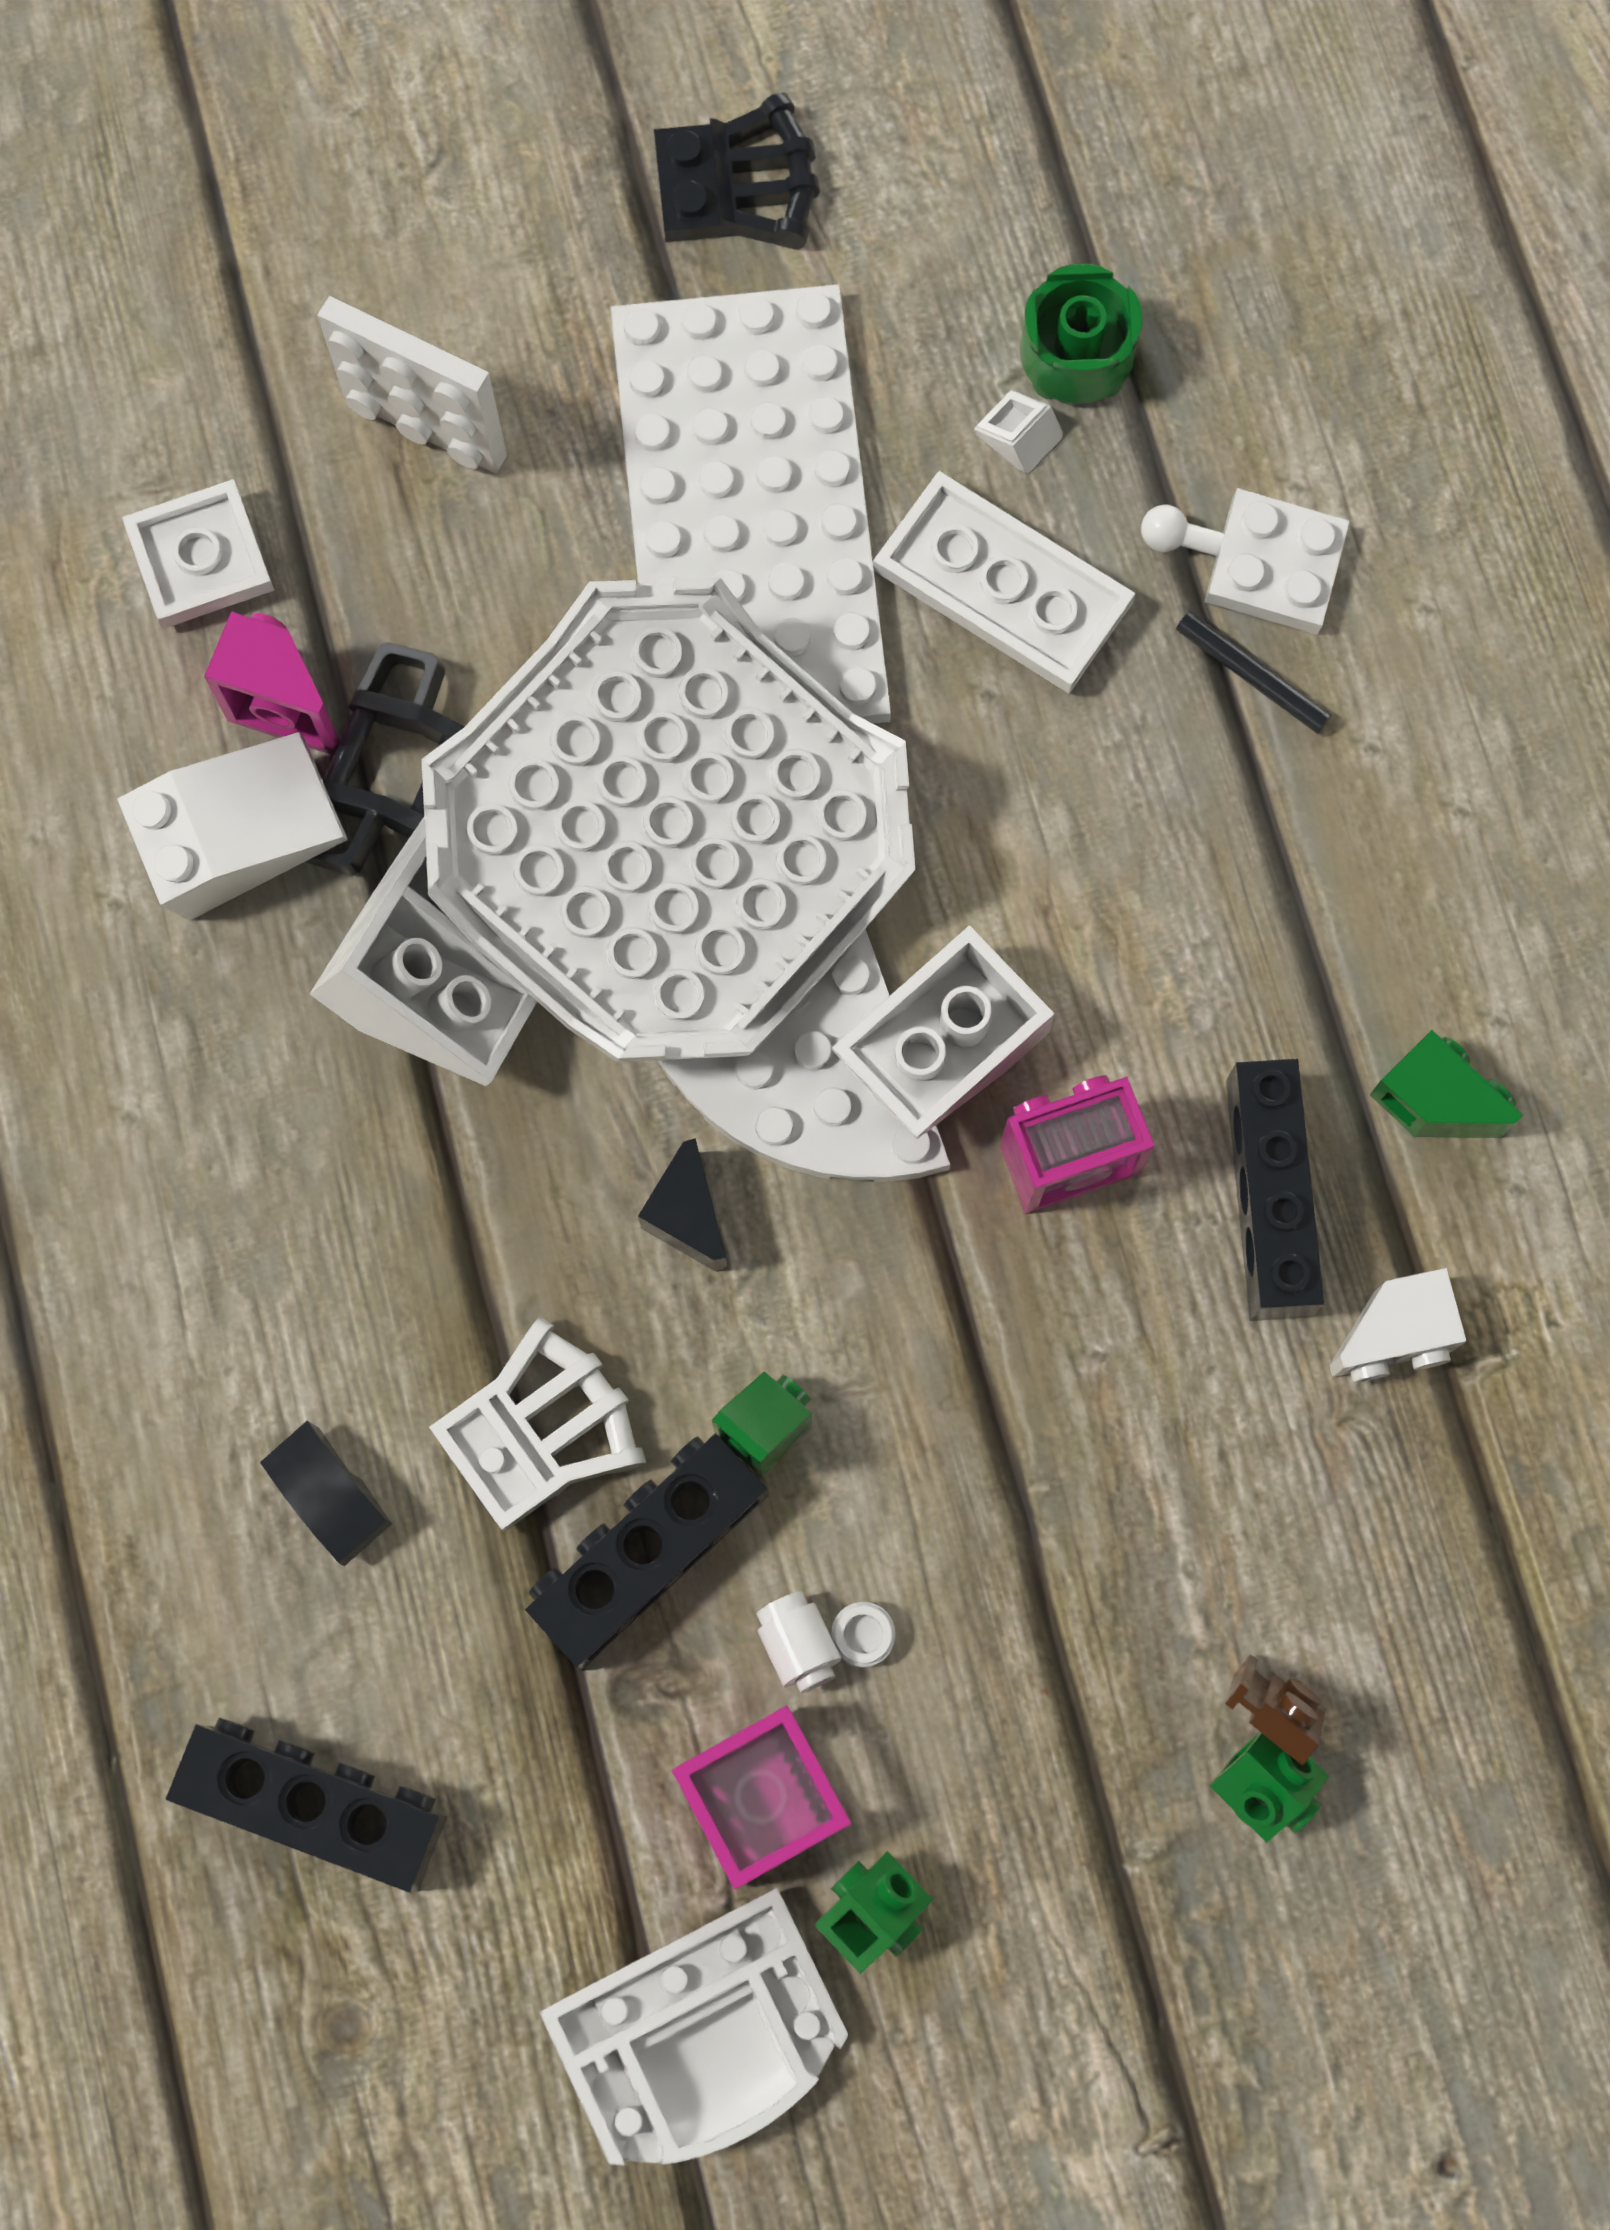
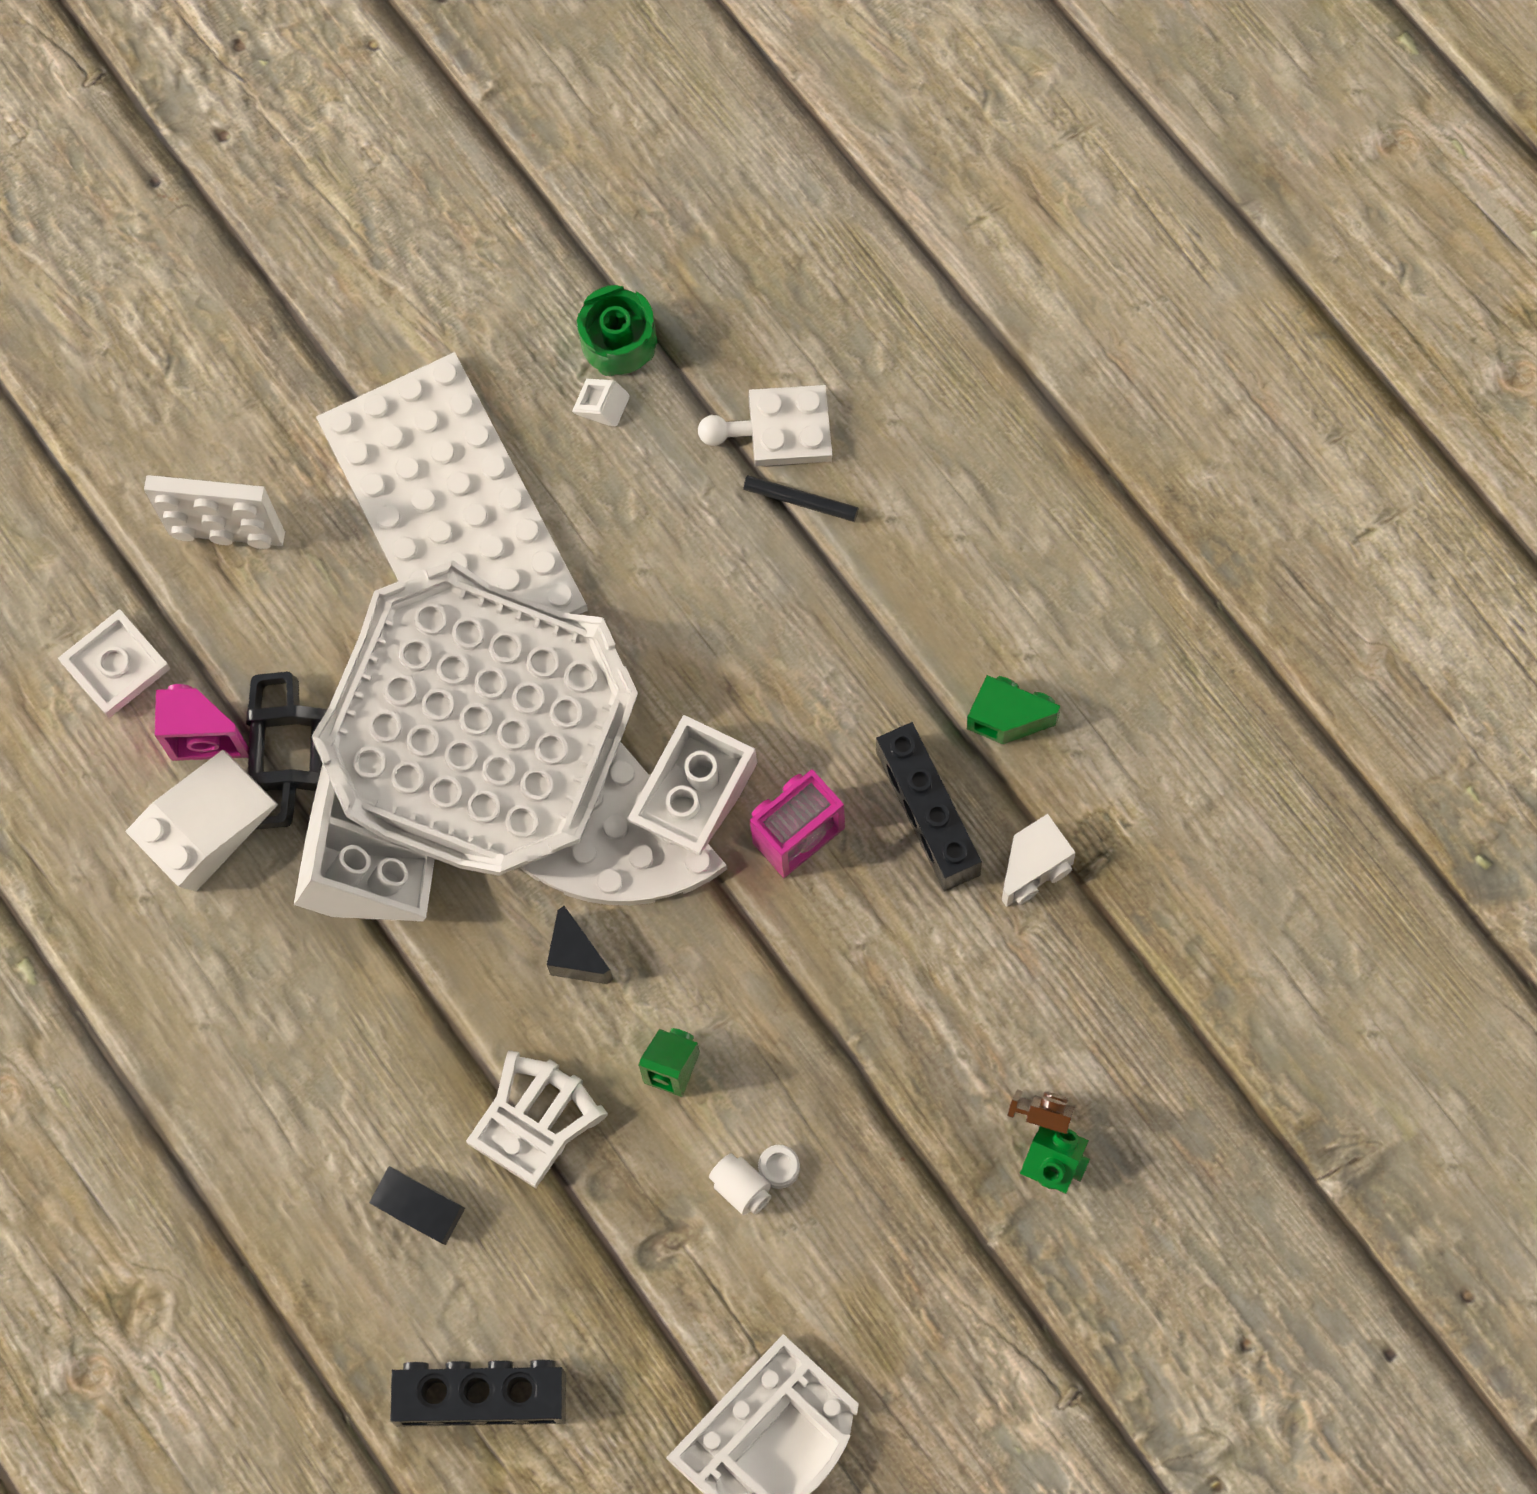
camera: 15 degrees left, 5 degrees down
black brick [525,1433,768,1671] -> none
black plate [654,92,820,249] -> none
clear piece [671,1705,851,1890] -> none
green brick [814,1851,934,1974] -> none
white plate [873,471,1136,694] -> none

